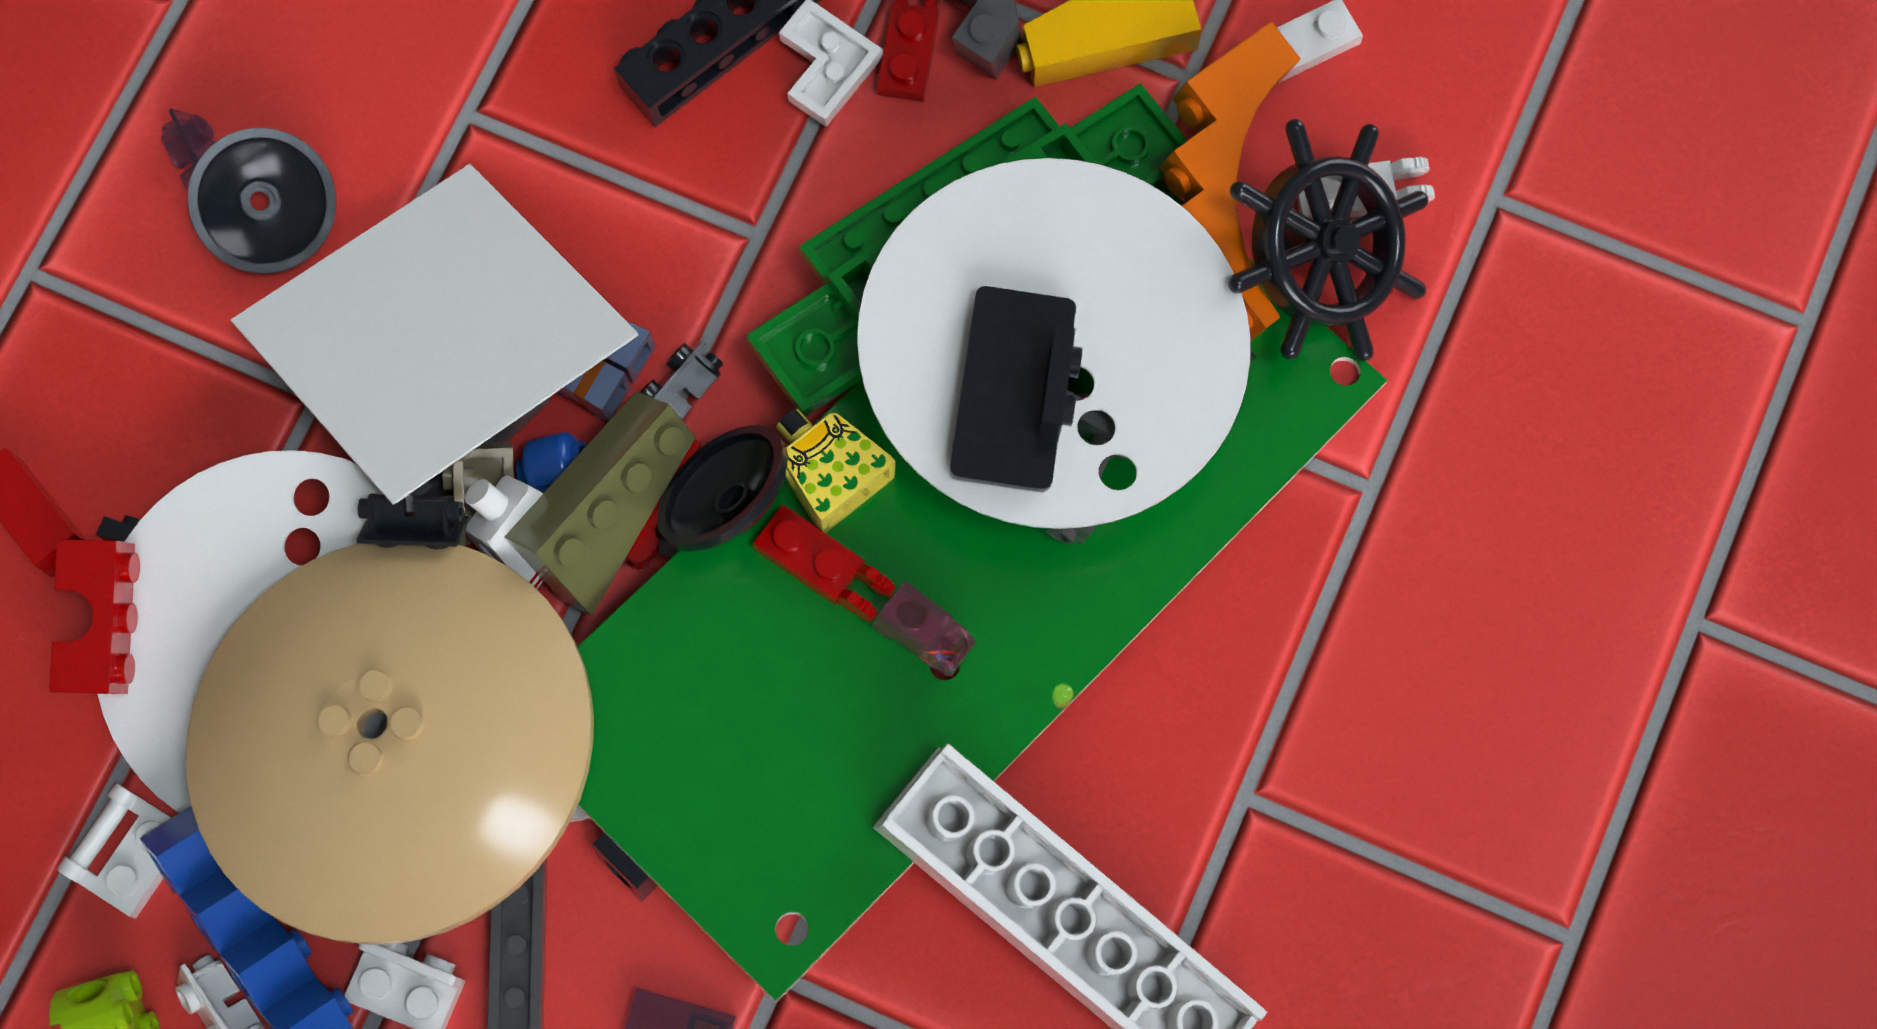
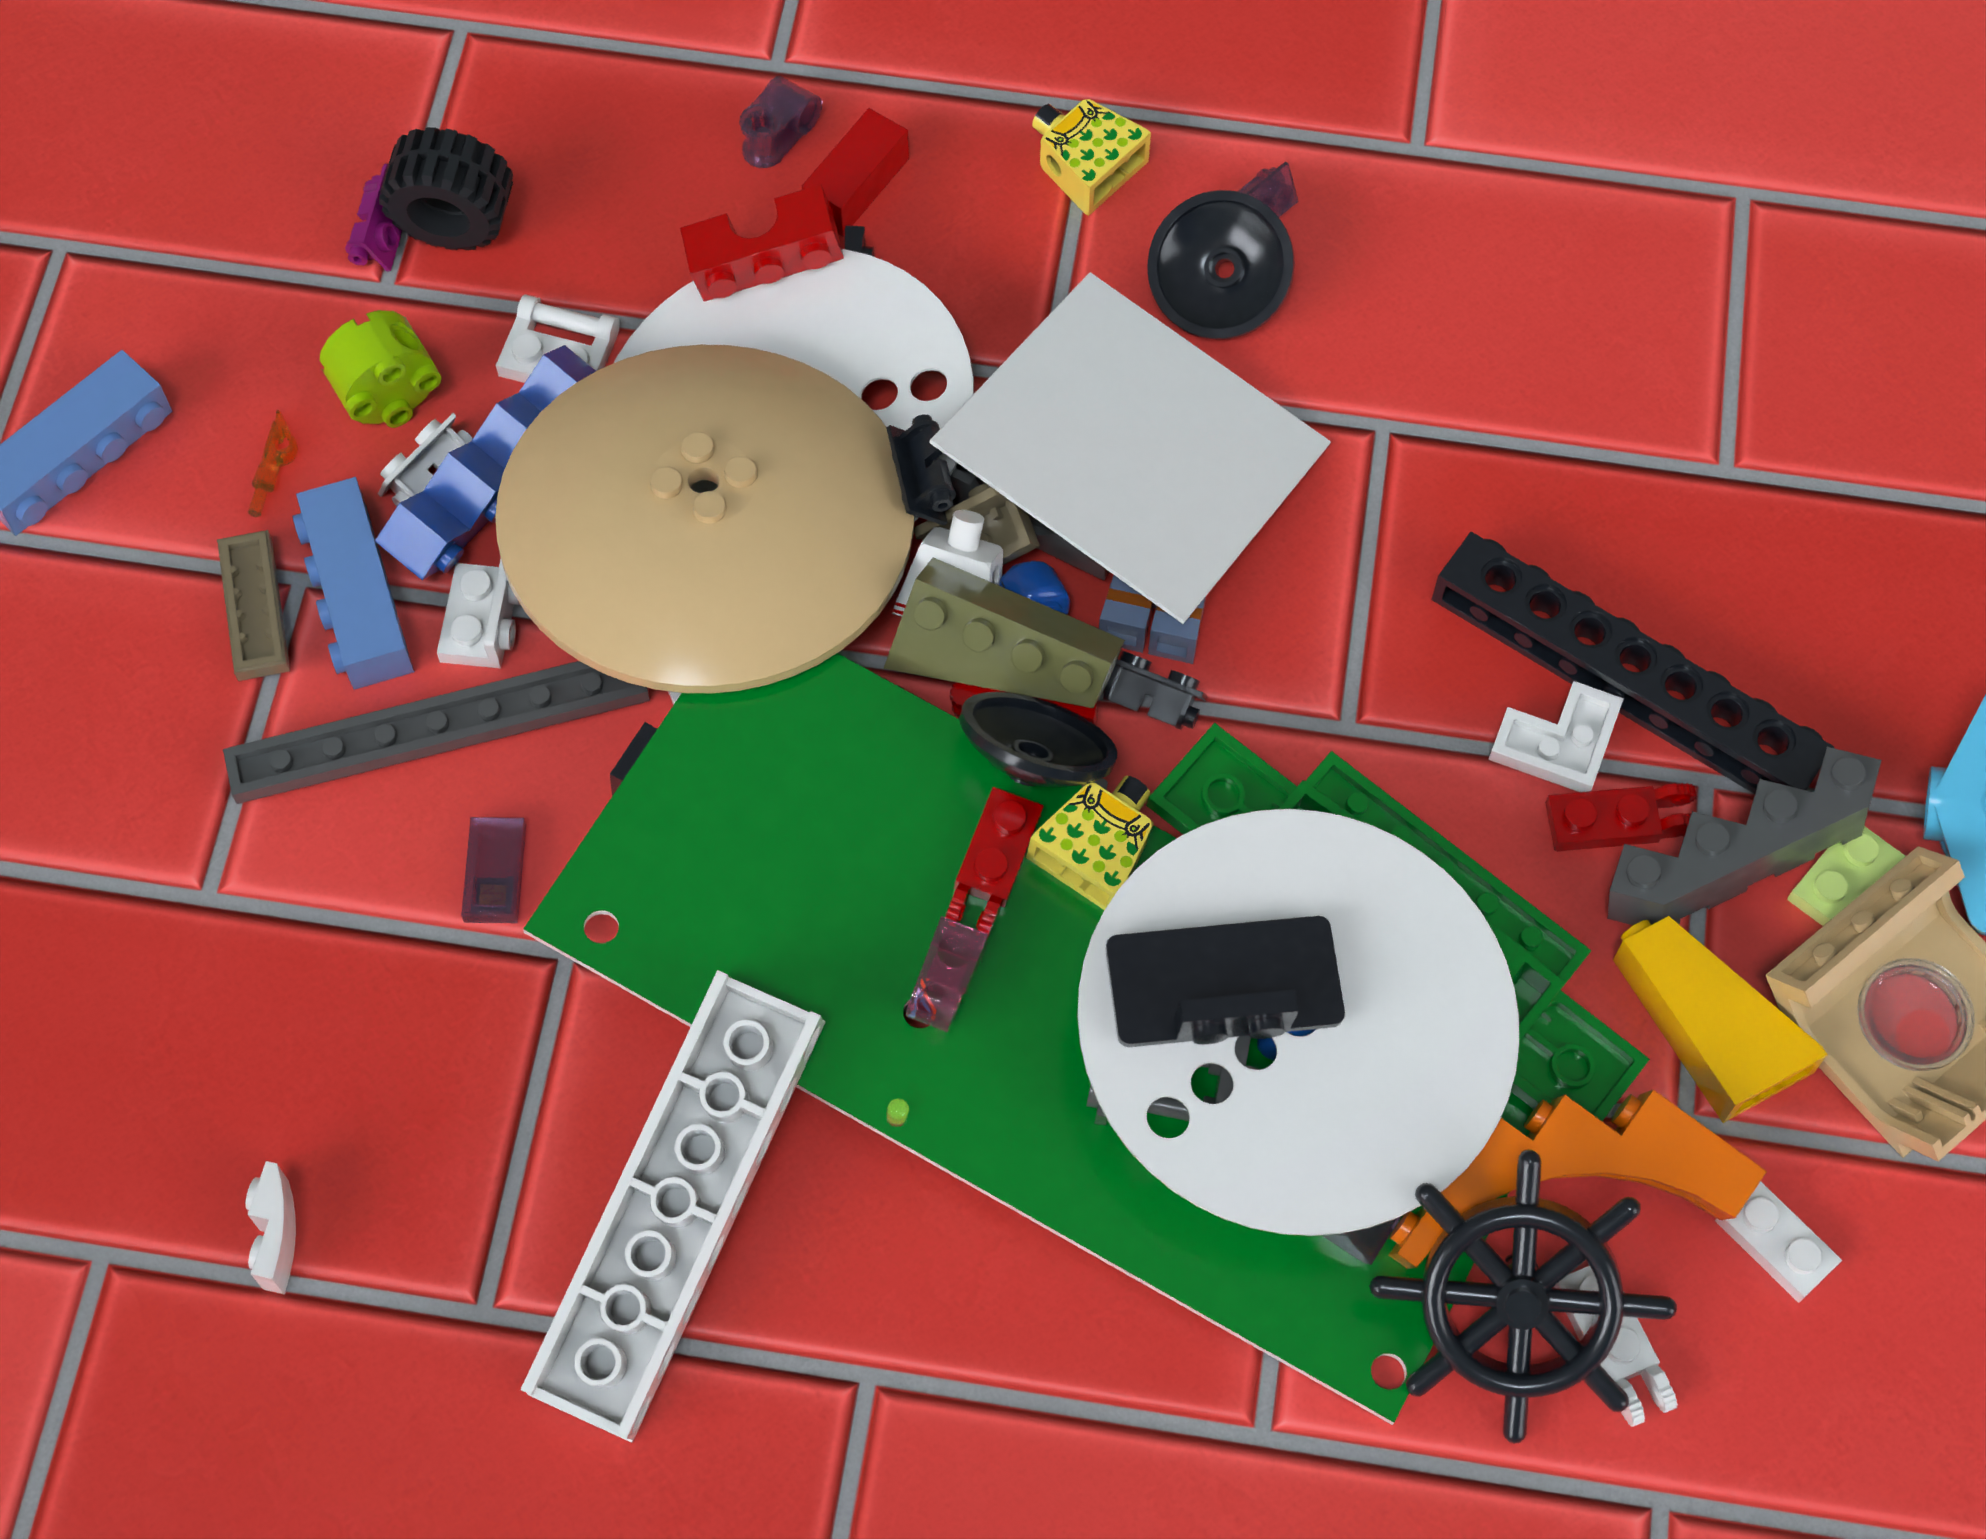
camera: 70 degrees right, 10 degrees down
none -> light yellow torso [1032,99,1151,216]

